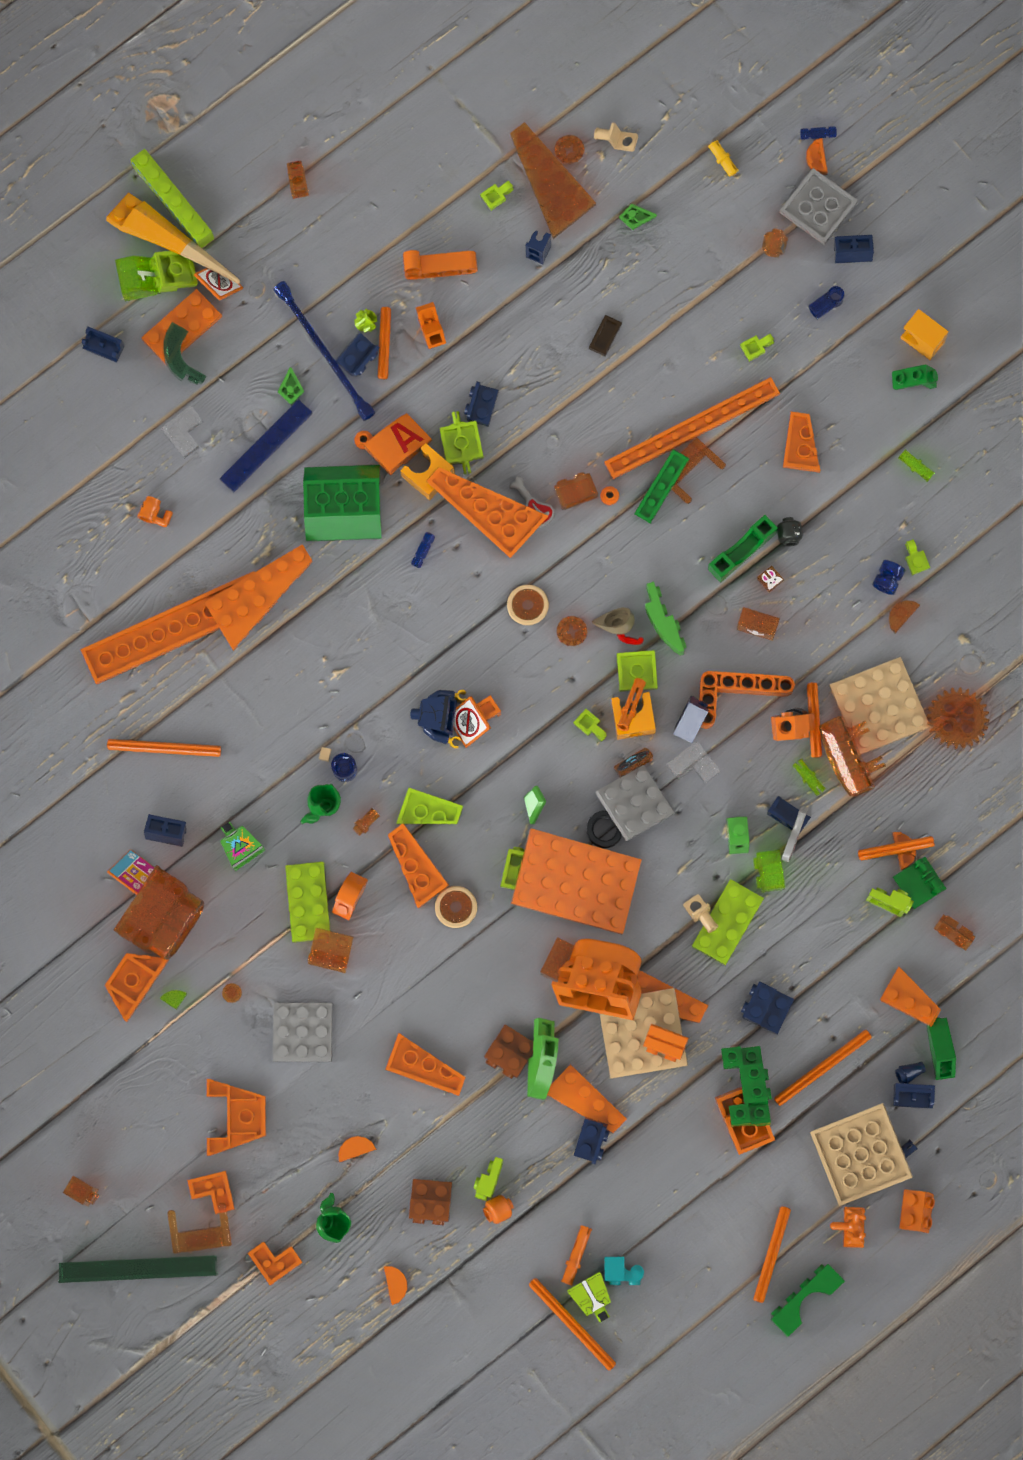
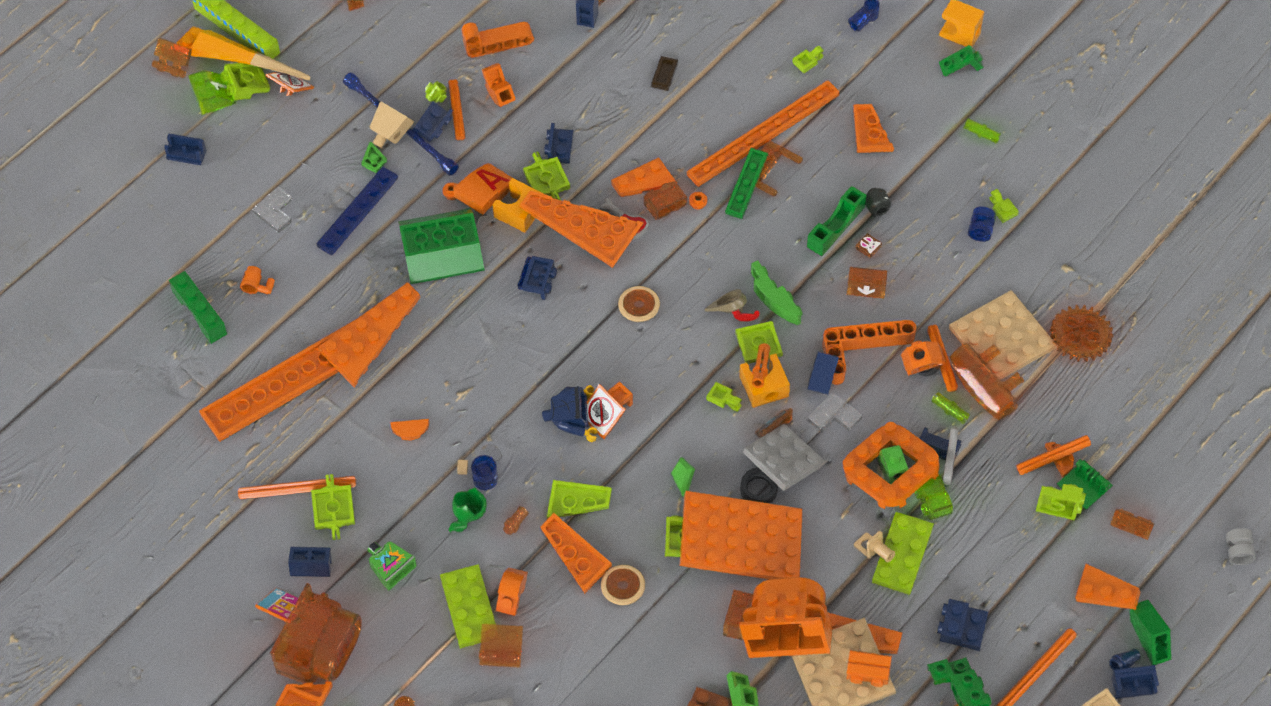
camera: 15 degrees left, 20 degrees down
orange plate [141,289,222,366] -> none
clear green arch [163,322,207,385] -> none
clear orange gear [557,616,587,646] -> none
clear orange plate [889,600,920,634] -> none
none -> clear orange plate [152,38,193,78]
none -> green arch [169,271,227,344]
none -> lime plate [311,474,355,540]
none -> tan torso [370,102,414,148]
none -> orange tile [390,419,429,441]
none -> dark blue bracket [522,256,557,300]
none -> orange wing [611,157,677,197]
none -> orange plate [842,422,940,509]

